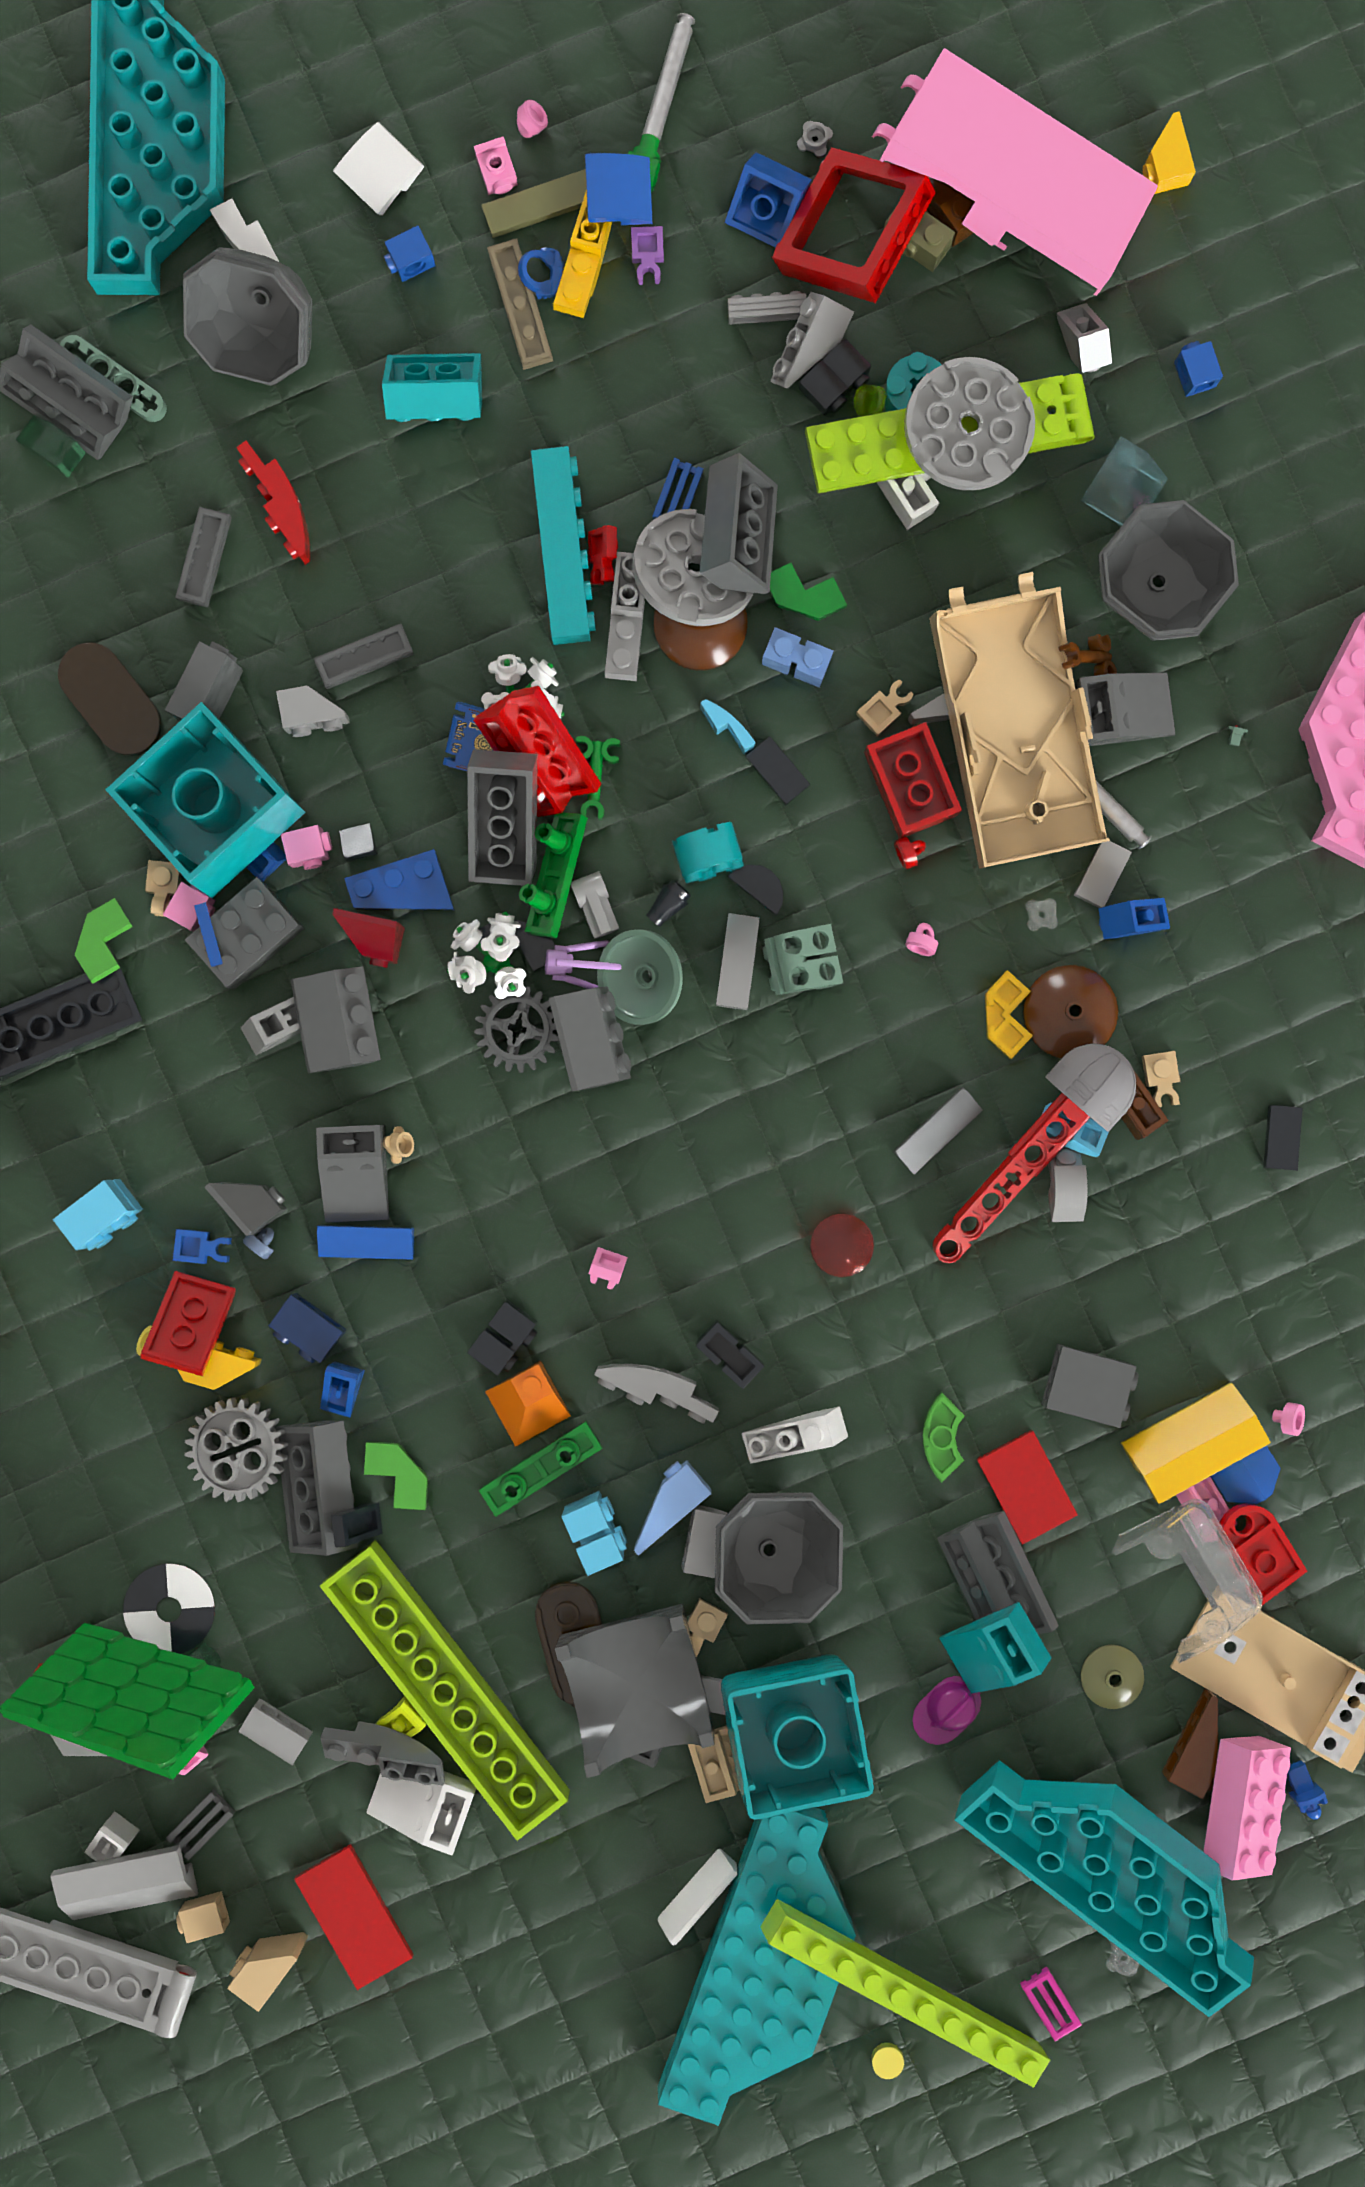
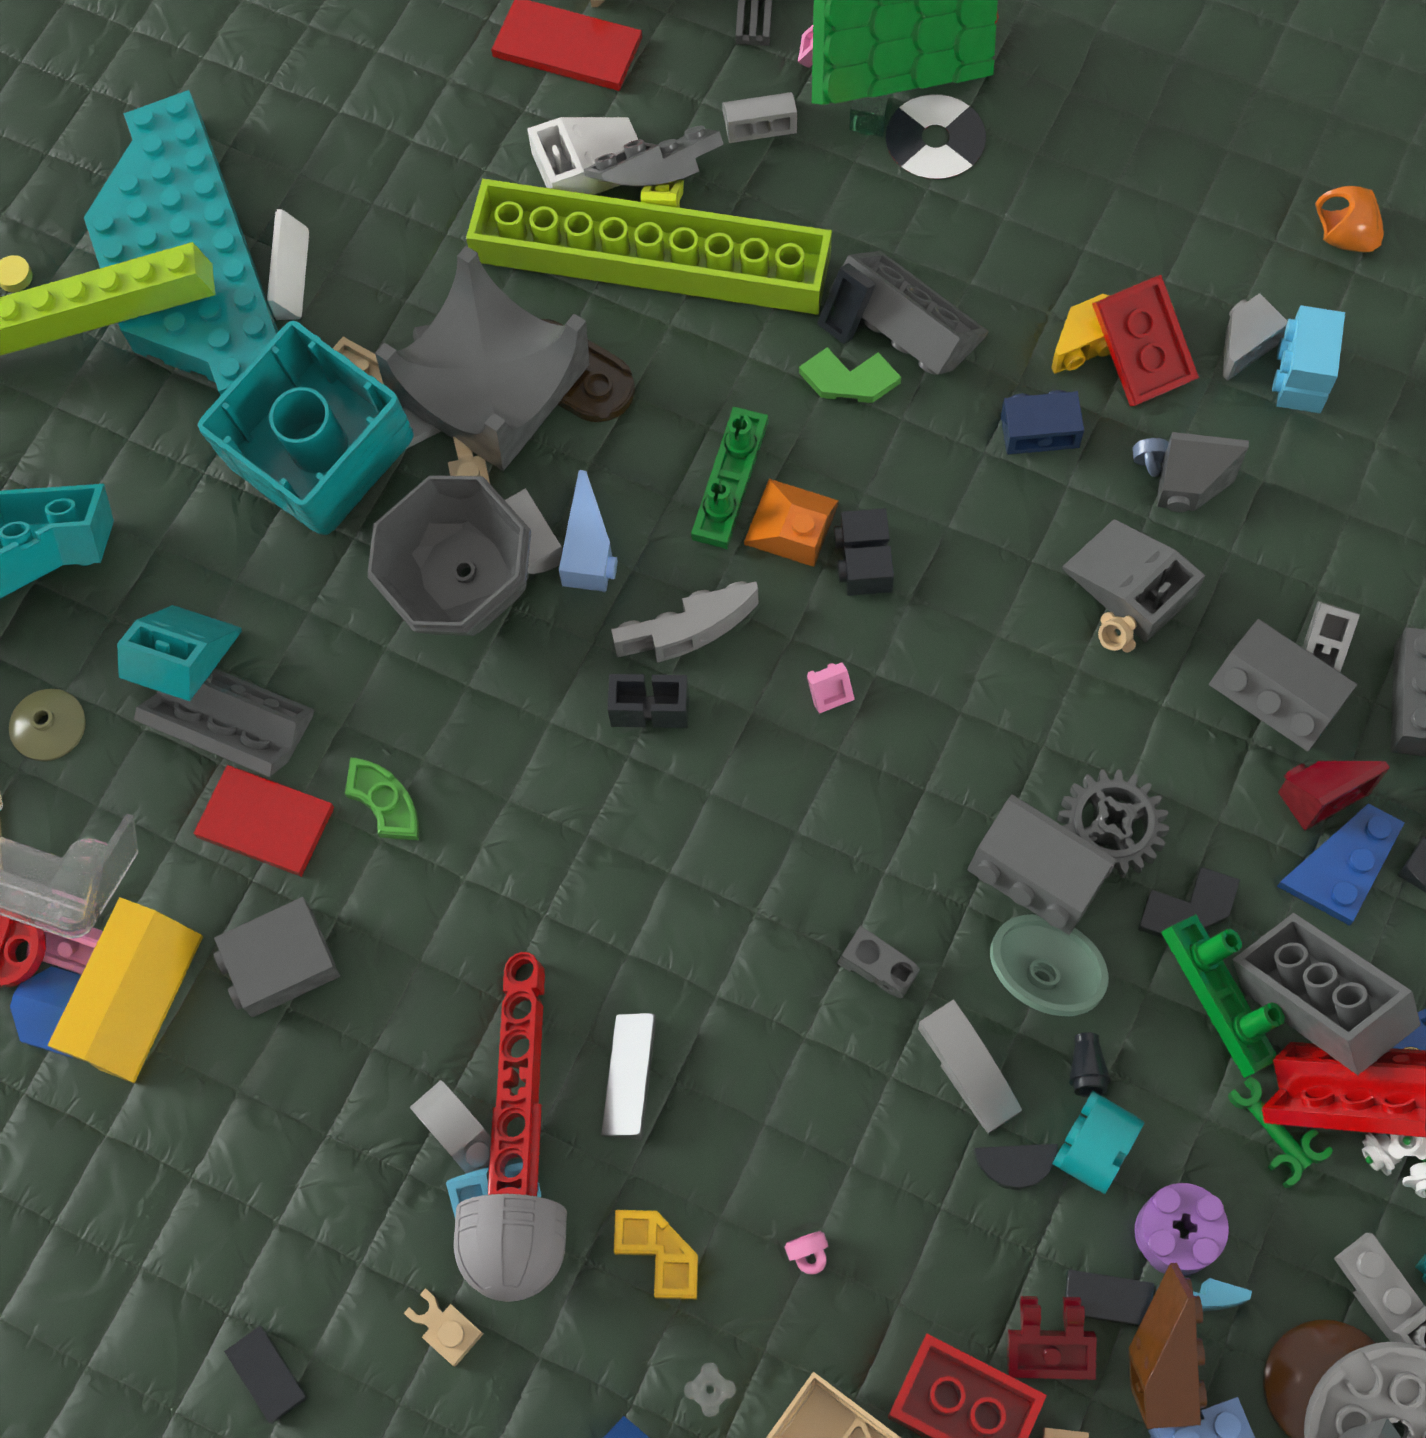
camera: 145 degrees right, 20 degrees down
blue plate [173,1229,232,1264] -> none
light grey gear [185,1397,288,1502] -> none
blue slope [317,1225,414,1260] -> none
blue slope [320,1361,365,1418] -> none
white plant [447,912,526,999] -> none
lavender plant [545,940,622,989] -> none
medium azure piece [561,1491,628,1576] -> none
light grey piece [571,871,619,939] -> none
white slope [742,1406,848,1464] -> none
sand green hips [763,924,843,995] -> none
clear red dish [810,1214,874,1277] -> none
red tile [894,836,926,870] -> none
magenta piece [912,1676,981,1745] -> none
reddish brown dish [1023,965,1118,1059] -> none
reddish brown slope [1121,1070,1169,1140] -> none
bright pink tile [1272,1402,1305,1436] -> none
none -> dark grey leg [837,925,920,998]
none -> dark red plate [1007,1296,1097,1380]
none -> reddish brown slope [1129,1262,1207,1429]
none -> medium lavender brick [1135,1183,1229,1276]
none -> light grey slope [1223,293,1288,381]

